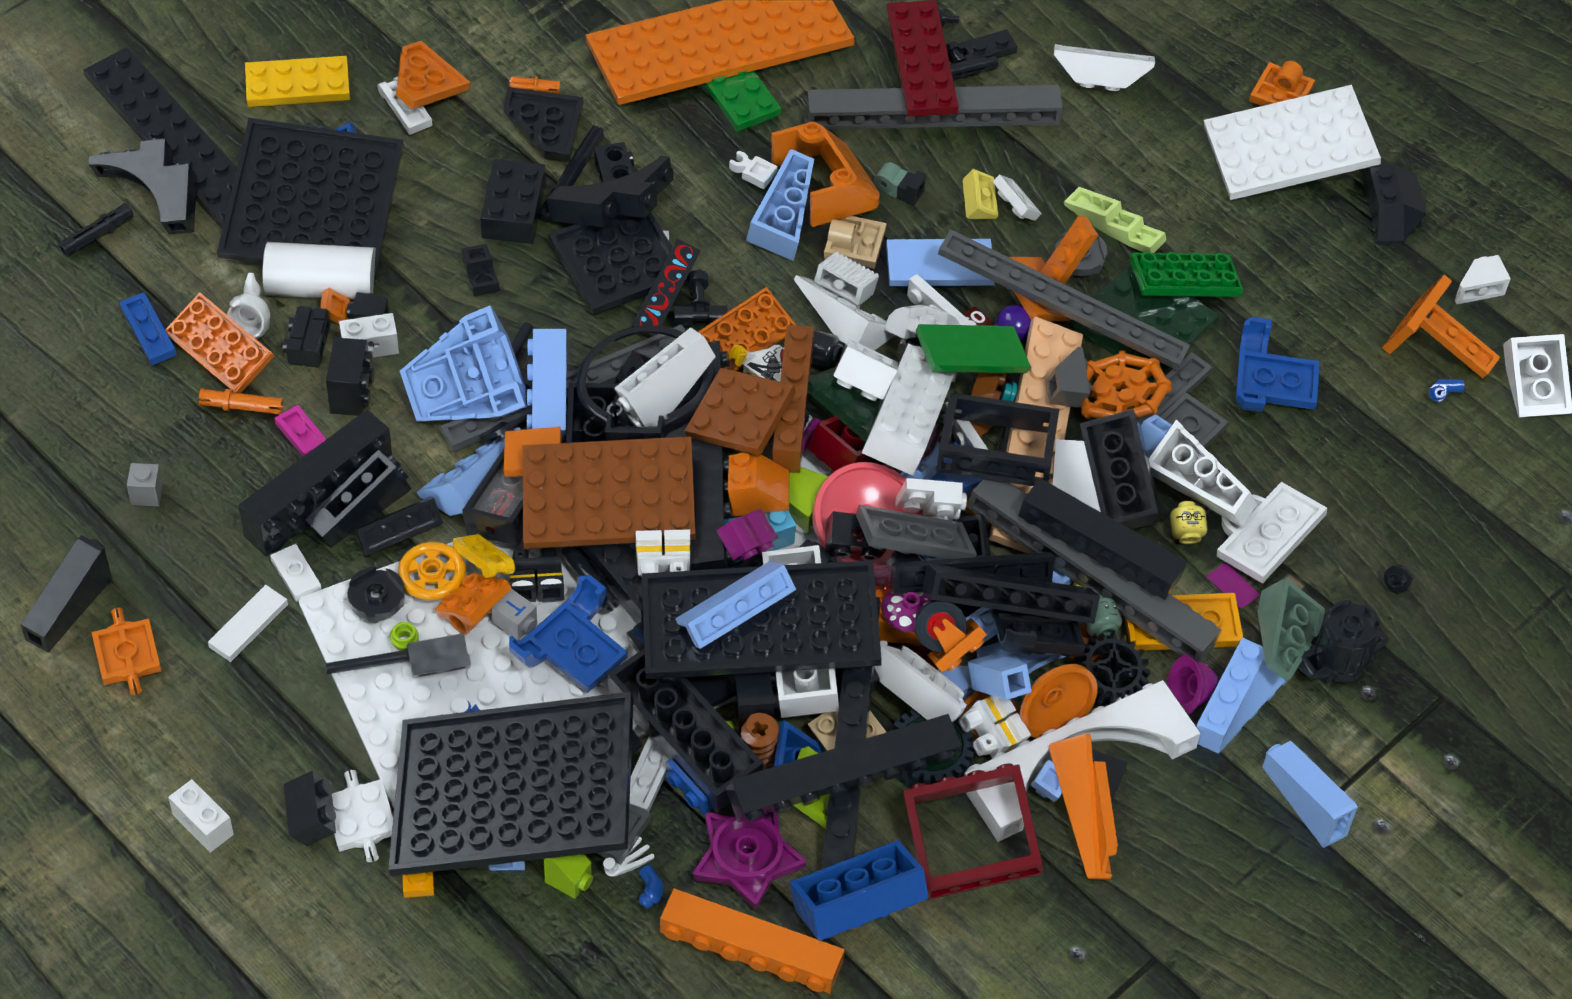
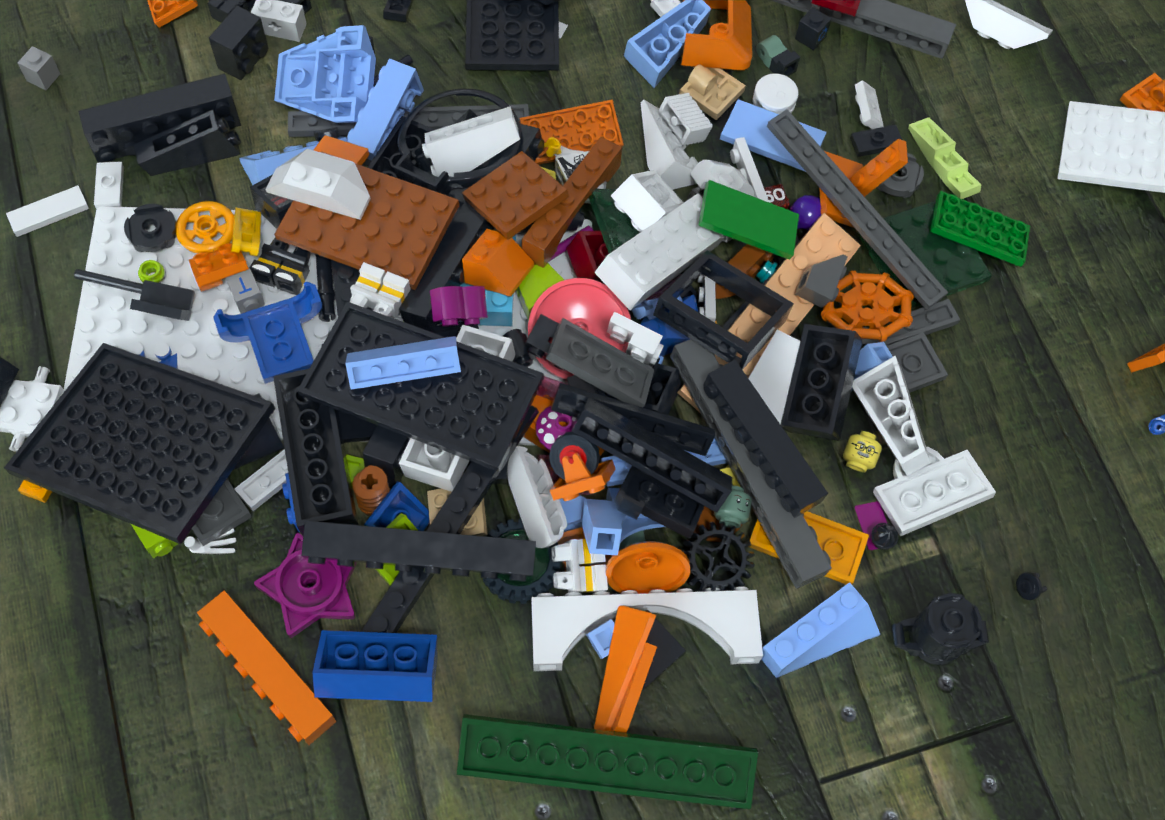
camera: 25 degrees right, 10 degrees up
orange pin [199,388,284,415] -> none
dark pink plate [275,405,326,457] -> none
black plate [354,497,443,556] -> none
black tile [631,239,701,338] -> none
blue arm [639,865,664,908] -> none
black bar [673,270,728,326] -> none
black head [812,330,843,369] -> none
dark red window [903,763,1045,900] -> none
light yellow slope [963,169,998,219] -> none
magenta piece [1167,654,1219,715] -> none
blue piece [1236,317,1320,413] -> none
sand green wedge [1258,578,1325,681] -> none
light blue slope [1262,741,1358,848] -> none
none -> white wedge [265,149,371,220]
none -> dark green plate [457,714,758,809]
none -> white head [753,74,798,114]
none -> black brick [795,7,832,51]
none -> black plate [850,125,902,157]
none -> black plate [871,523,899,550]

